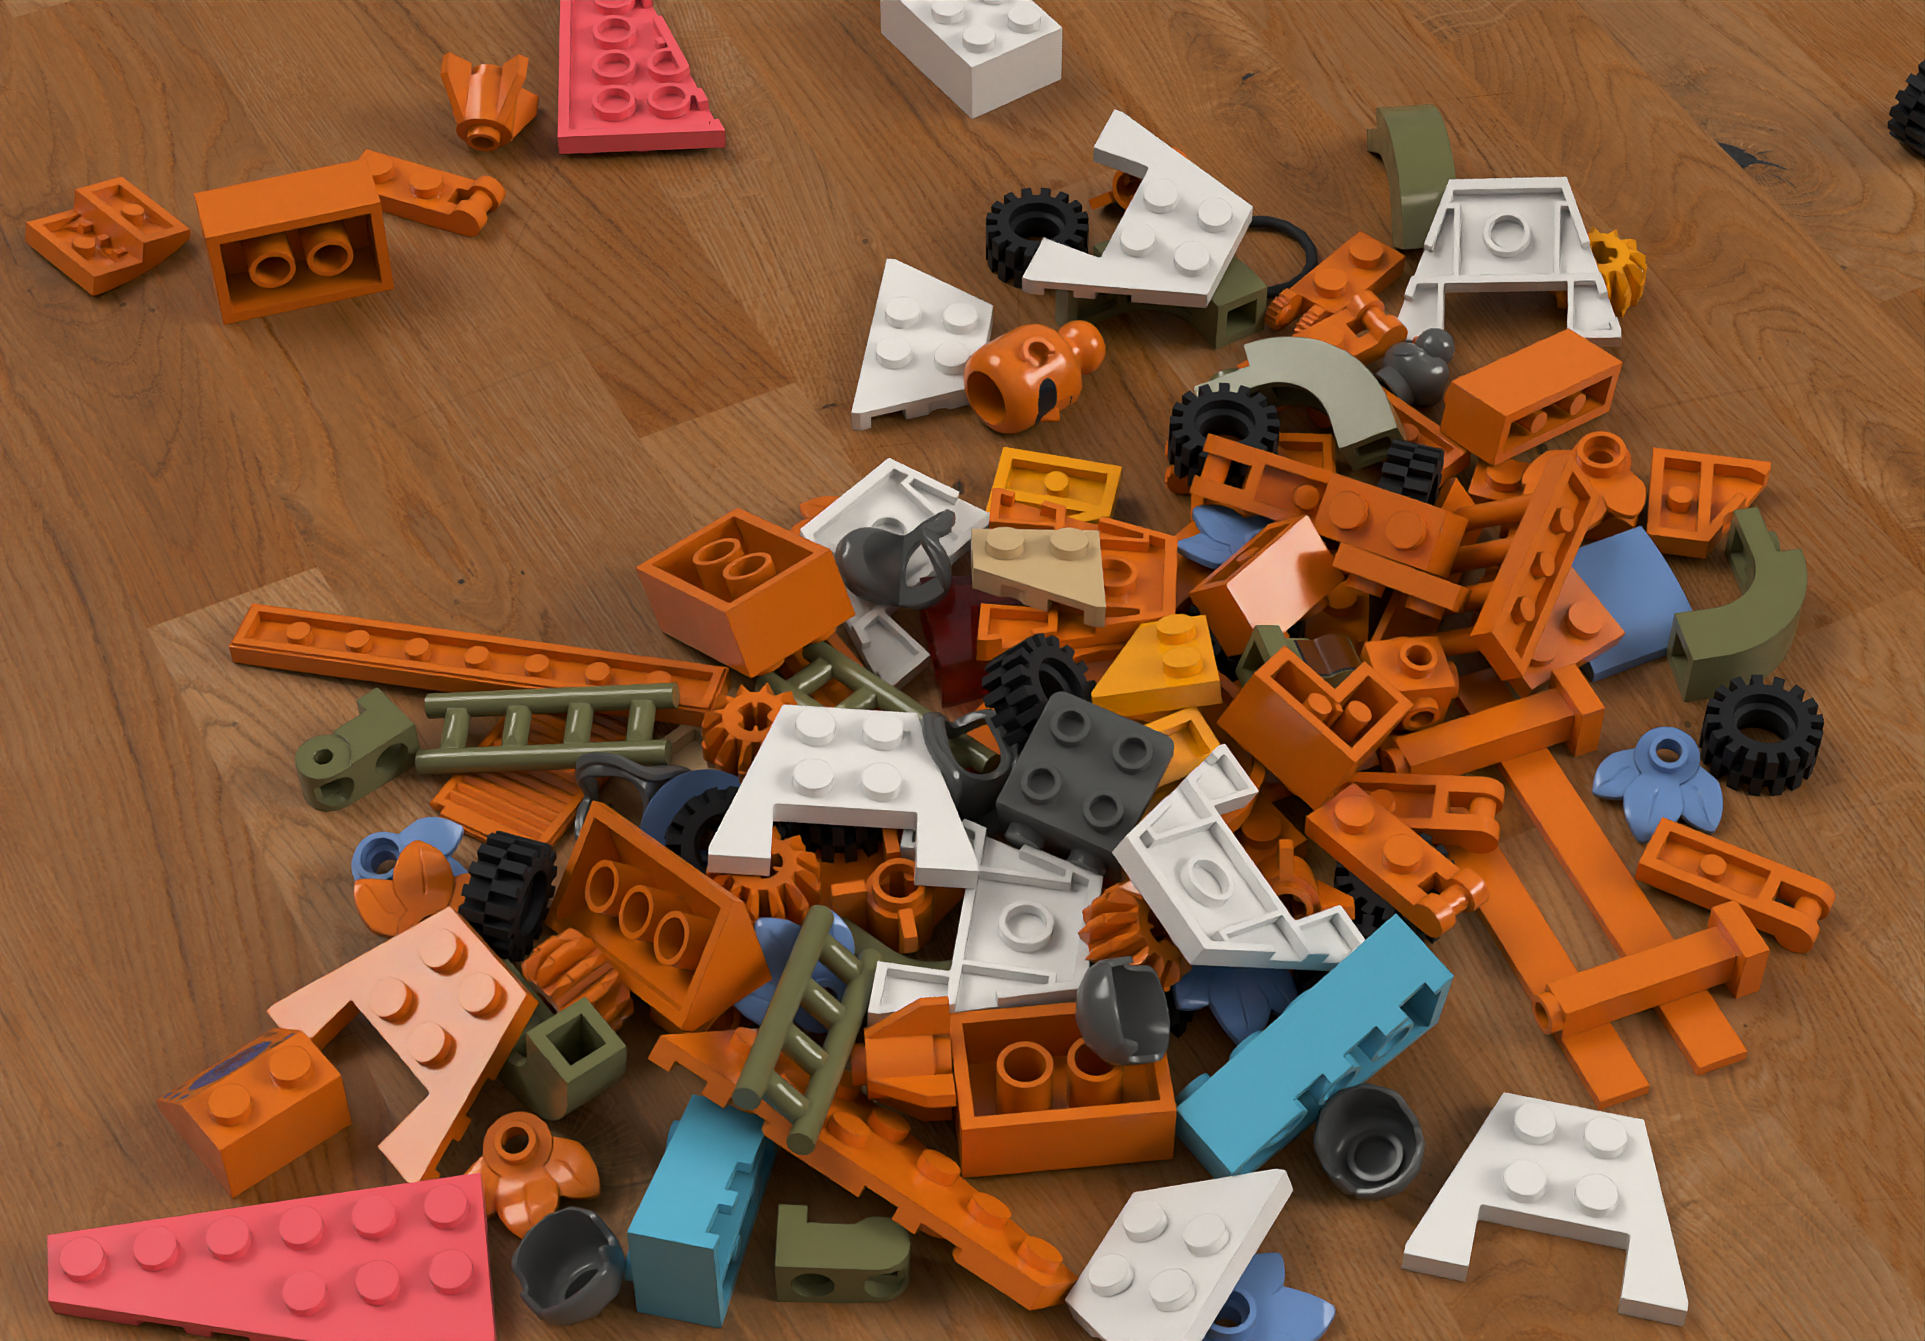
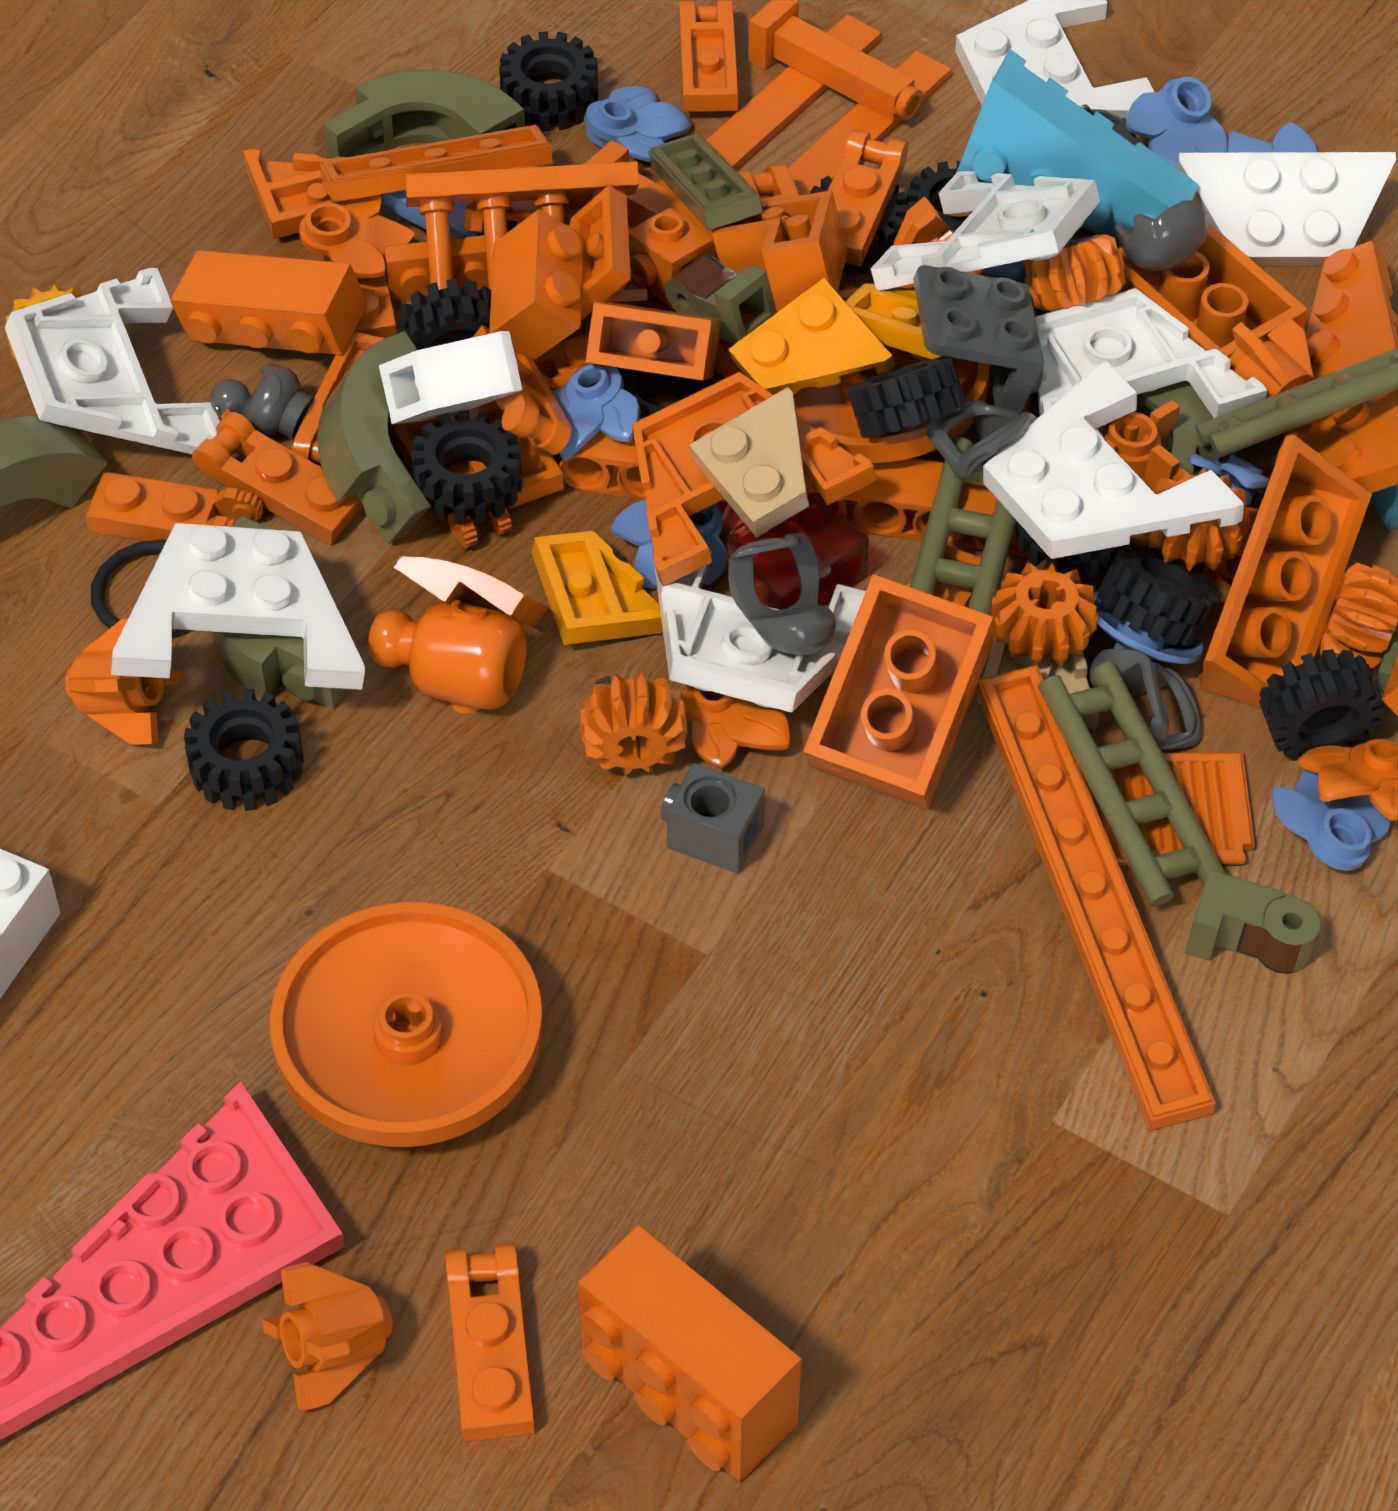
camera: 120 degrees left, 5 degrees up
white wing [851,259,993,430] -> none
none -> orange dish [269,902,543,1147]
none -> orange tile [319,125,553,203]
none -> white slope [379,331,522,424]
none -> slope [394,557,548,628]
none -> orange gear [579,671,688,776]
none -> olive tile [648,133,763,231]
none -> dark grey brick [661,763,765,874]
none -> medium blue plate [1126,77,1227,168]

